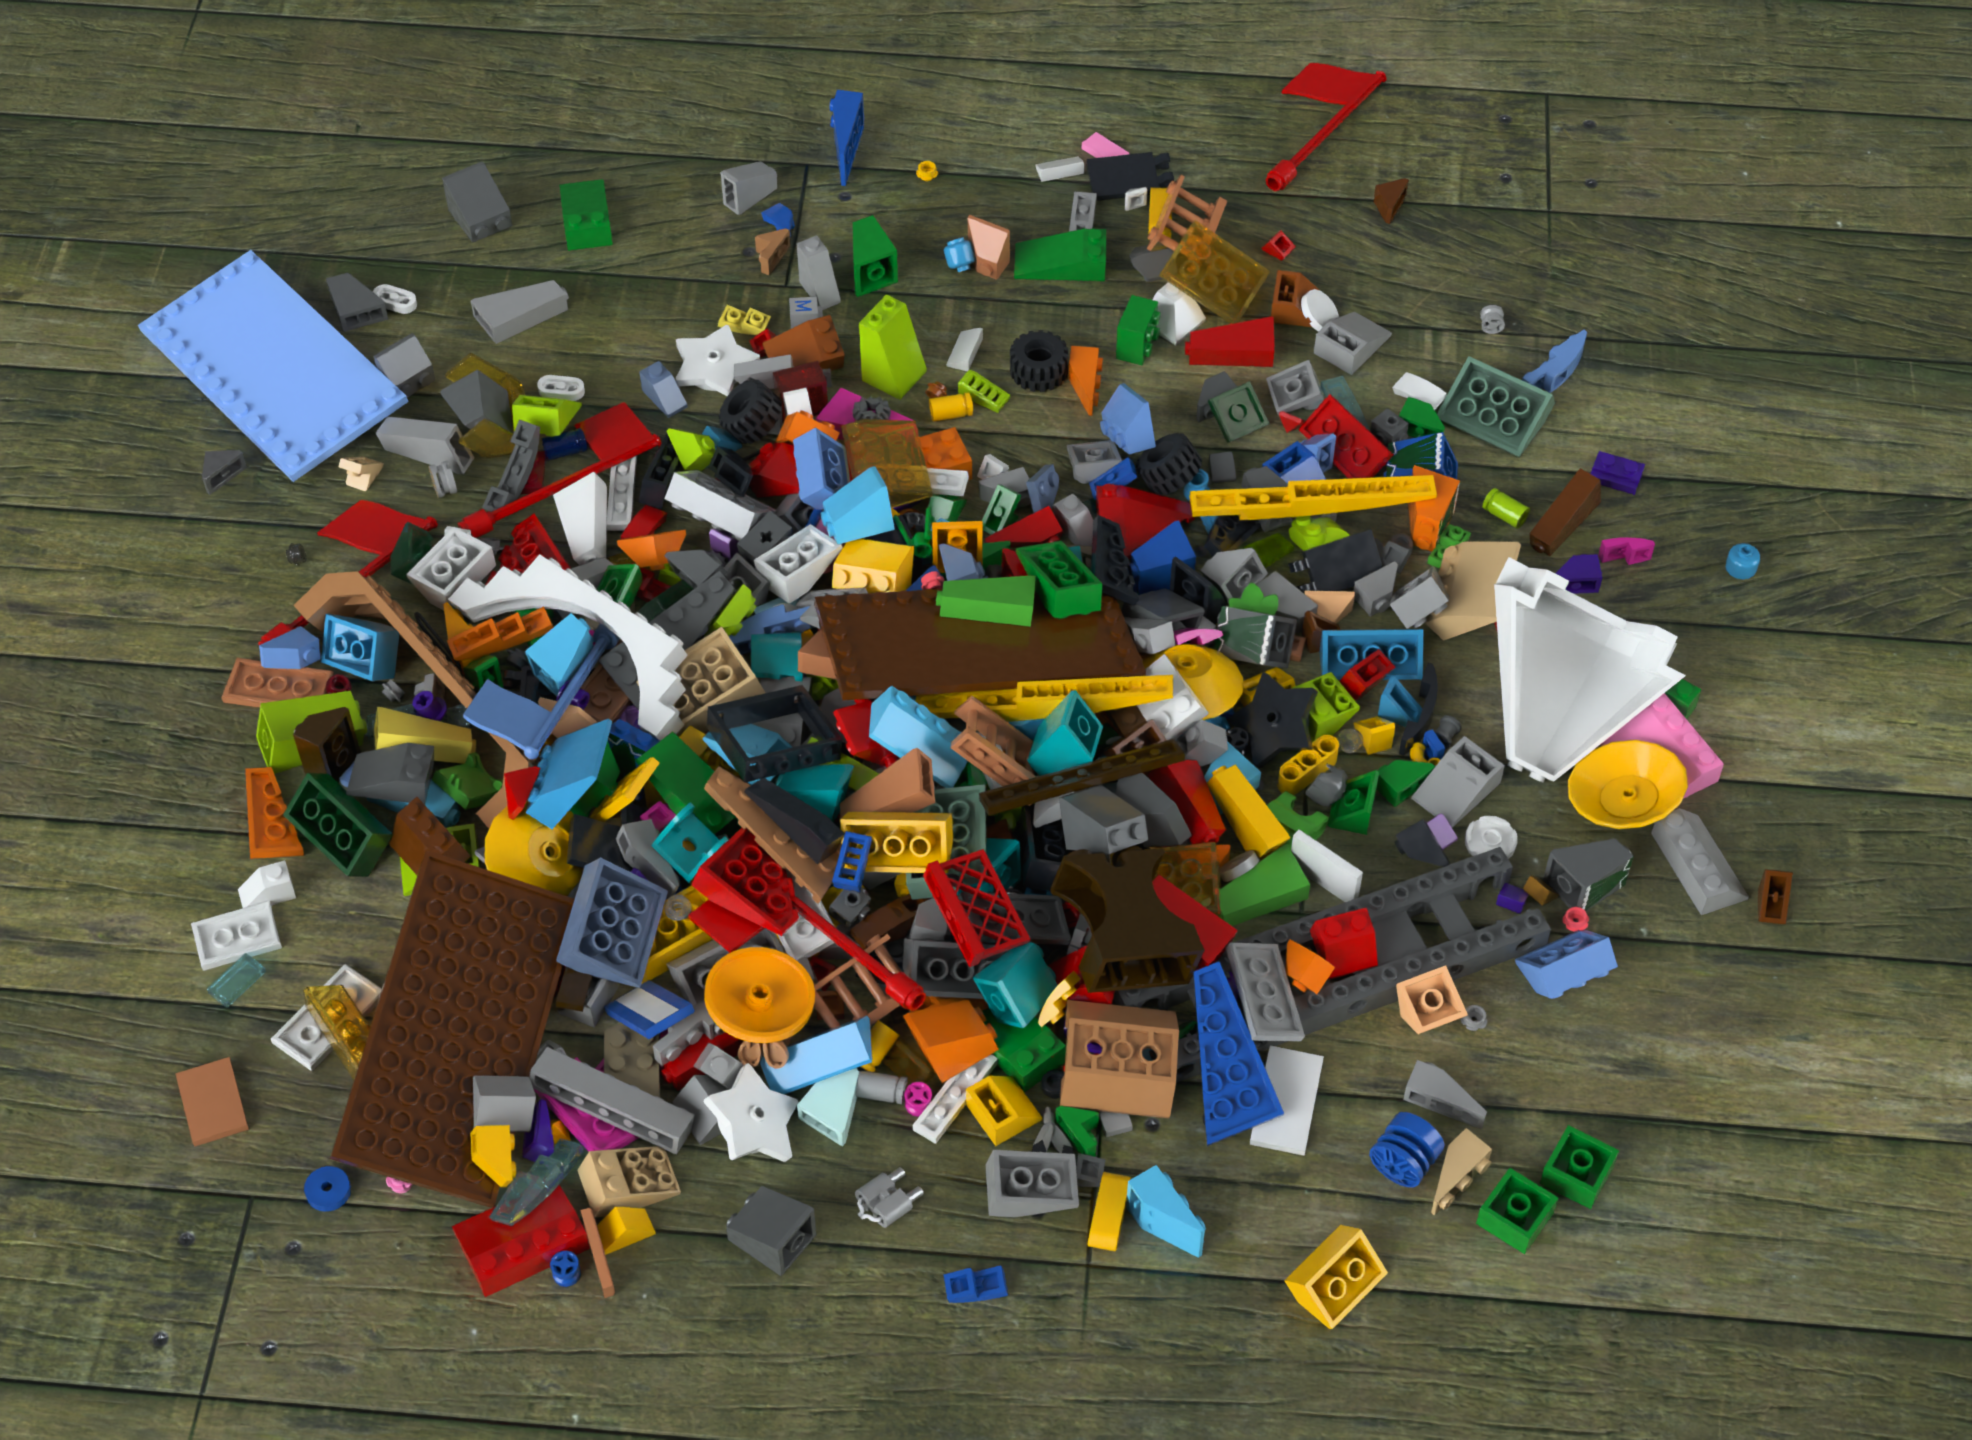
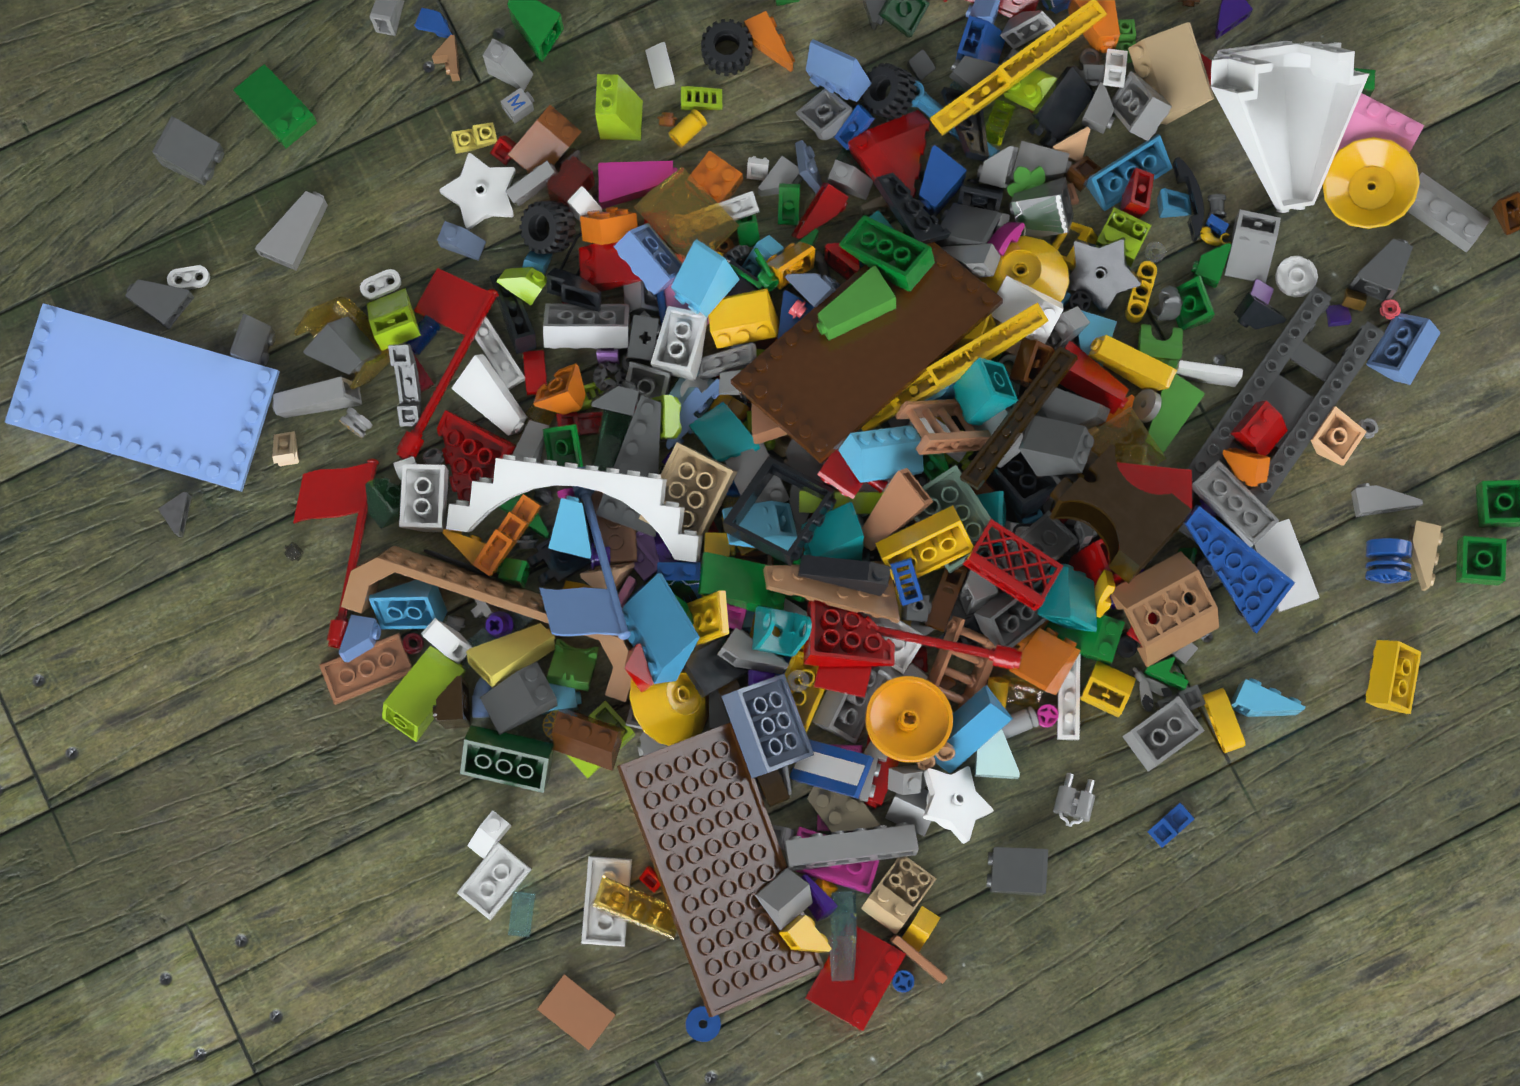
camera: 30 degrees left, 25 degrees up
orange wing [245,767,304,859] -> none
dark grey gear [852,395,891,427] -> none
yellow slope [1353,716,1395,755] -> none
none -> white slope [421,618,473,664]
none -> light grey slope [1000,10,1056,49]
none -> white slope [1103,49,1128,88]

